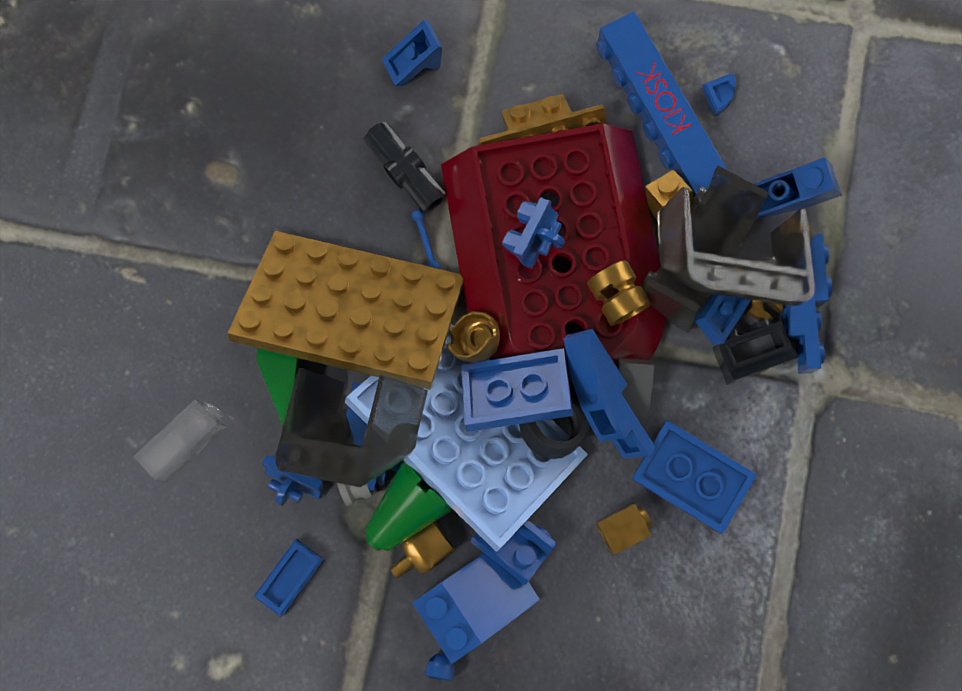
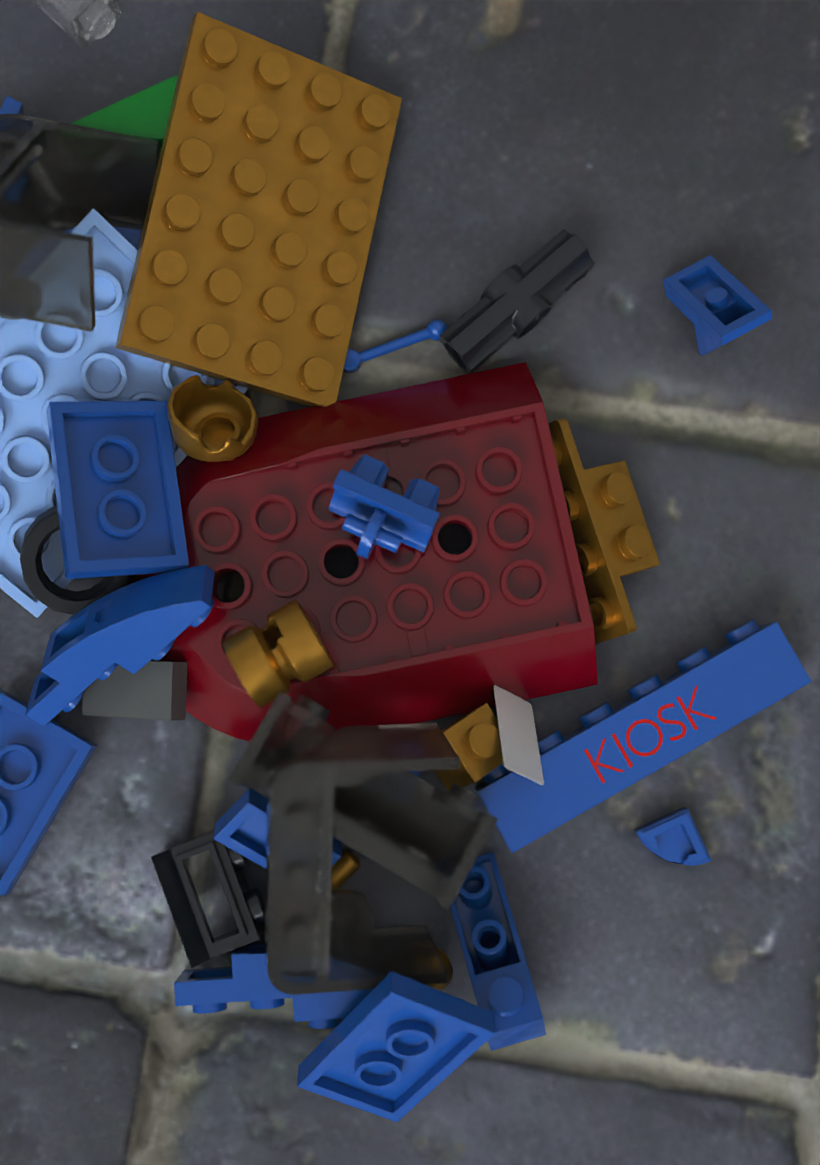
camera: 80 degrees right, 5 degrees up
none -> blue plate [297,971,495,1122]
none -> white sticker [493,685,544,785]

